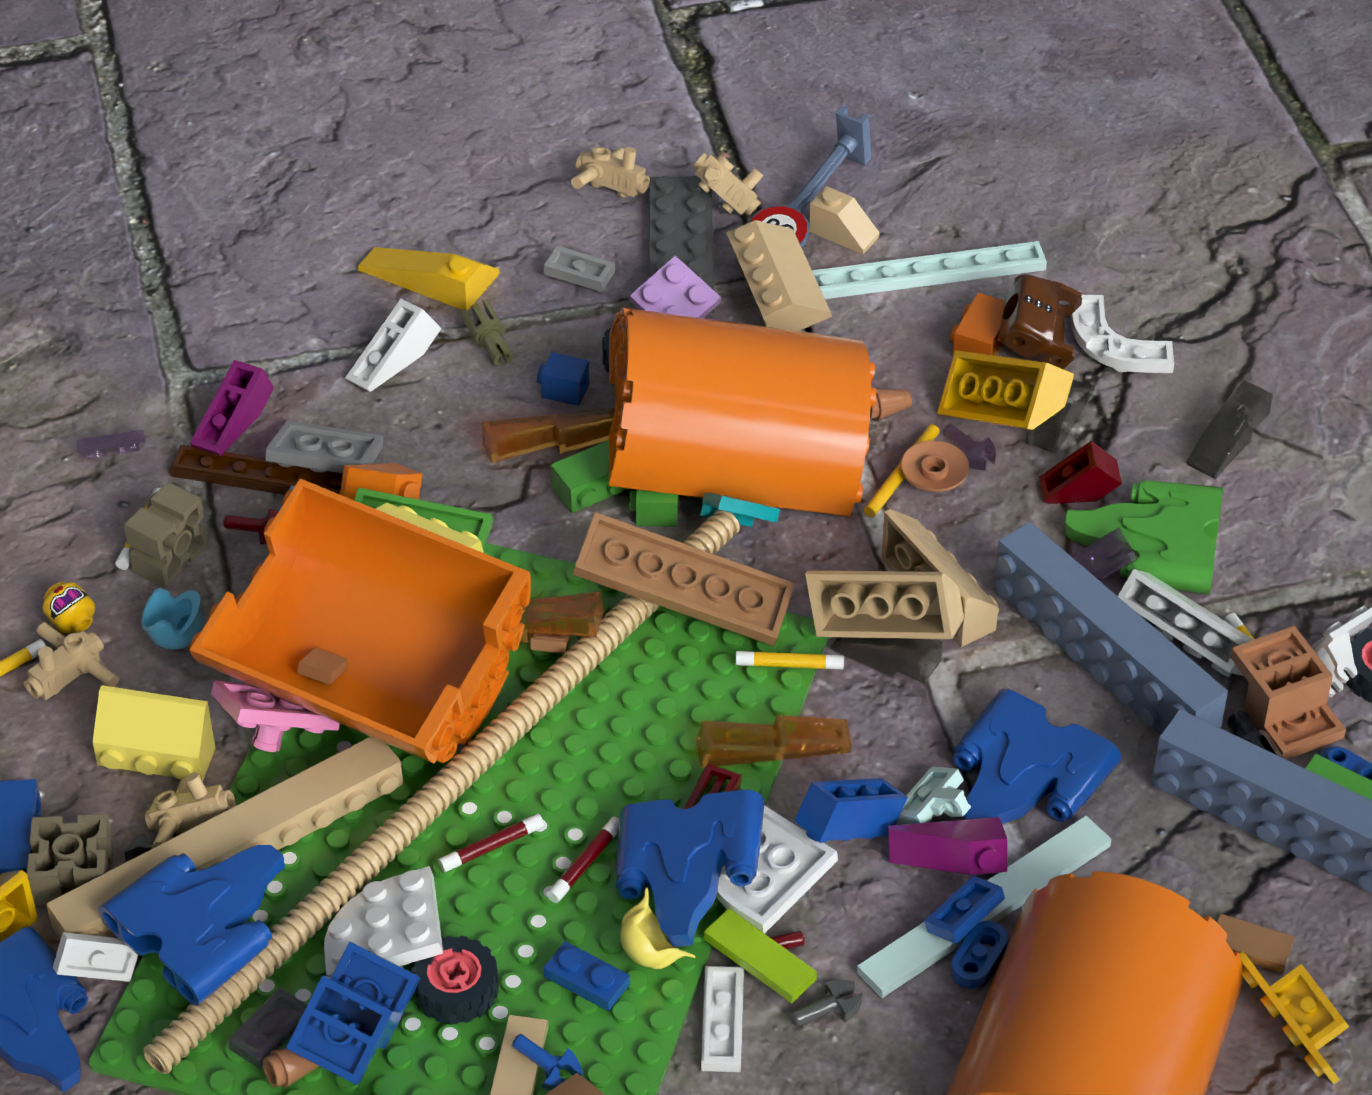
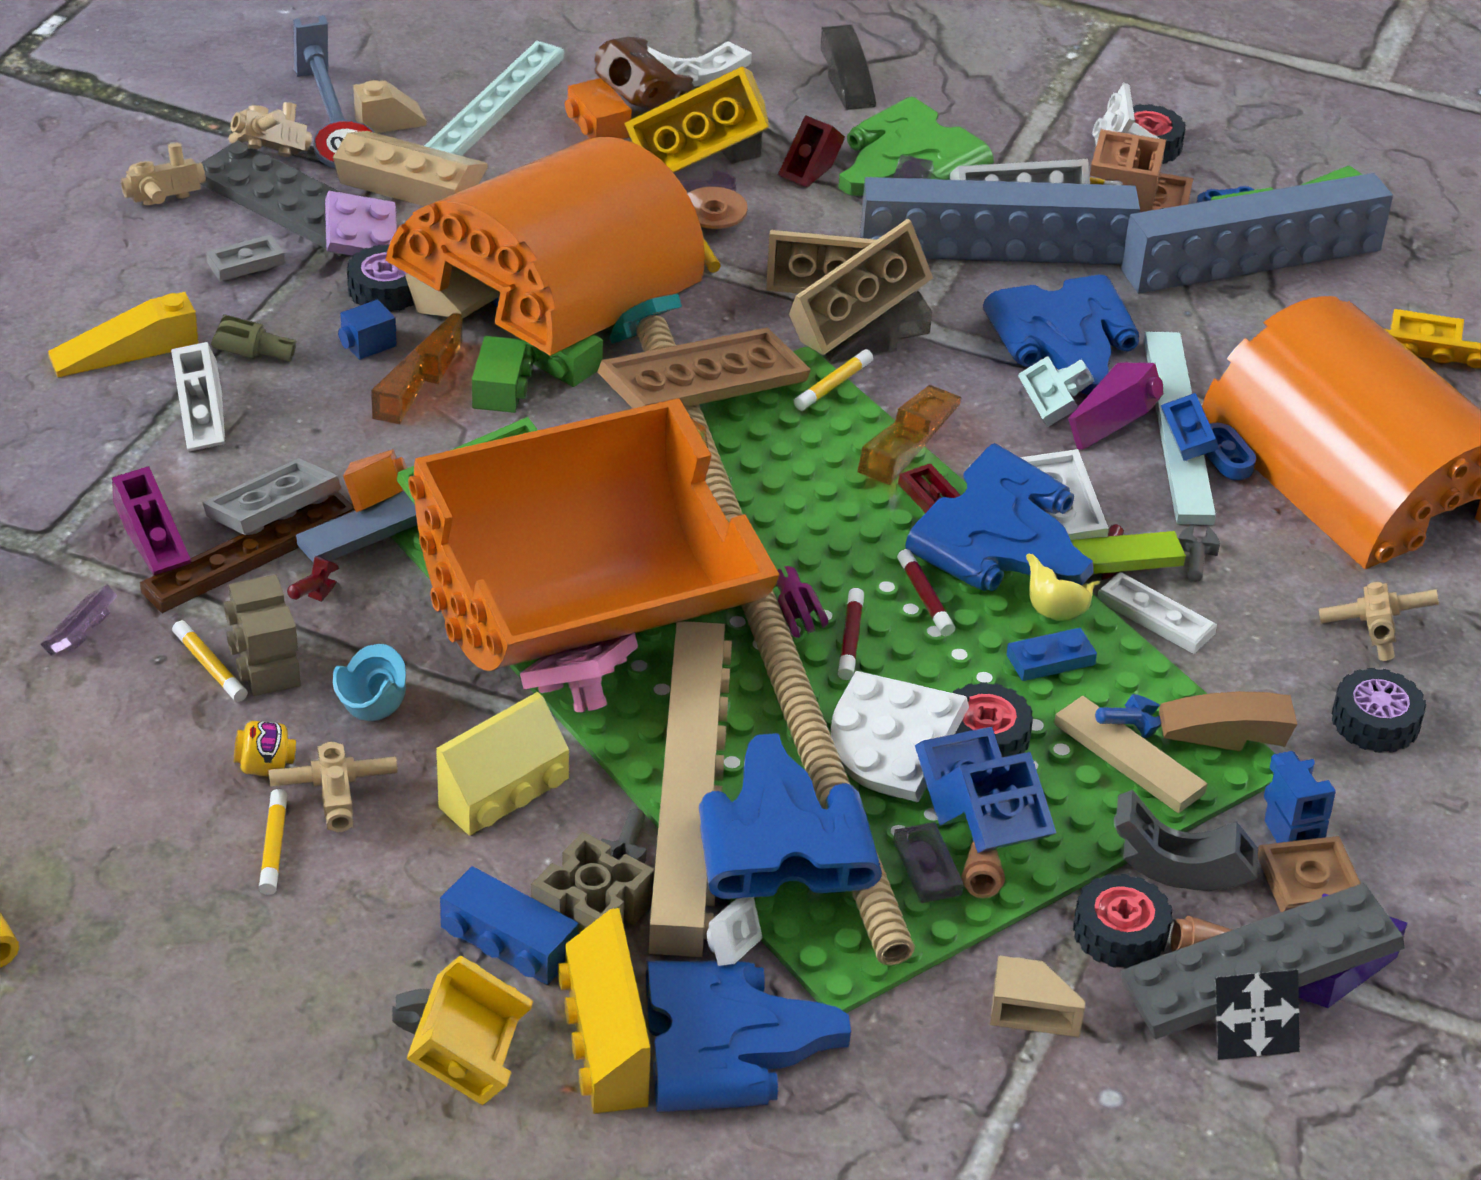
camera: 55 degrees left, 5 degrees down
tan piece [145,772,236,849] -> none
medium nougat tile [298,647,348,685] -> none
blue brick [794,778,908,843] -> none
none -> magenta arm [776,566,828,638]

